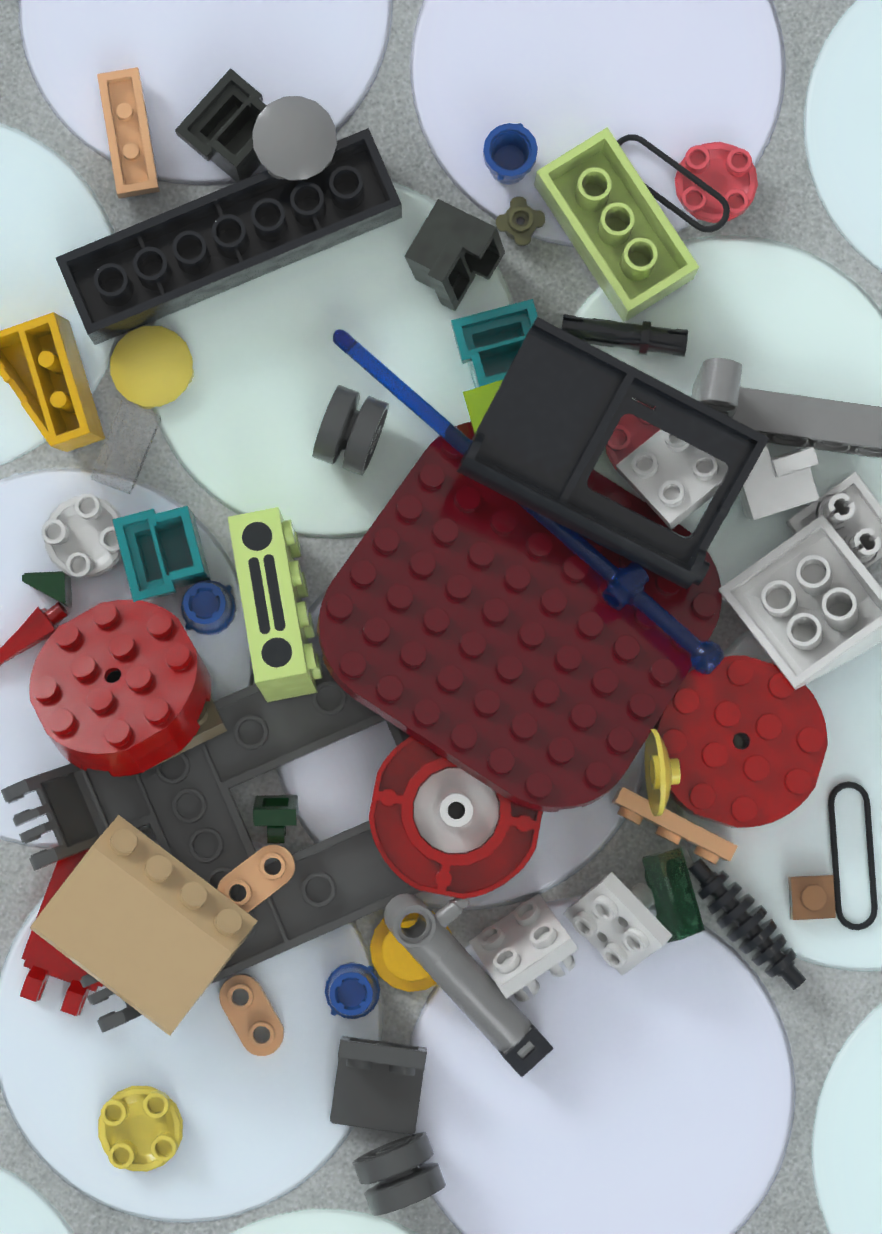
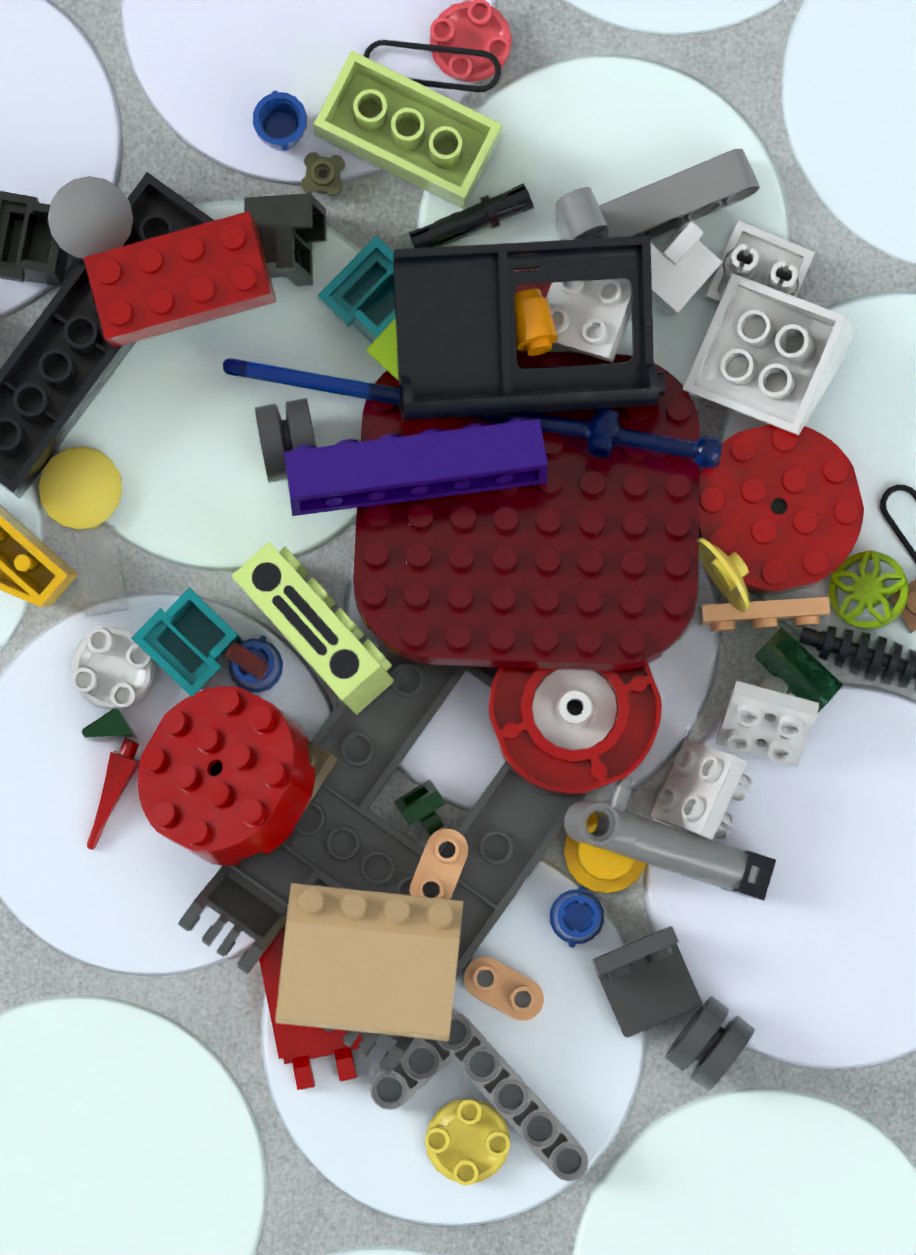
camera: 30 degrees left, 0 degrees up
none -> red brick [83,211,277,348]
none -> clear red tile [224,642,270,683]
none -> dark purple brick [284,417,548,516]
none -> light grey beam [370,1012,589,1181]
none -> light orange brick [515,289,558,356]
none -> lime wheel [829,550,909,630]

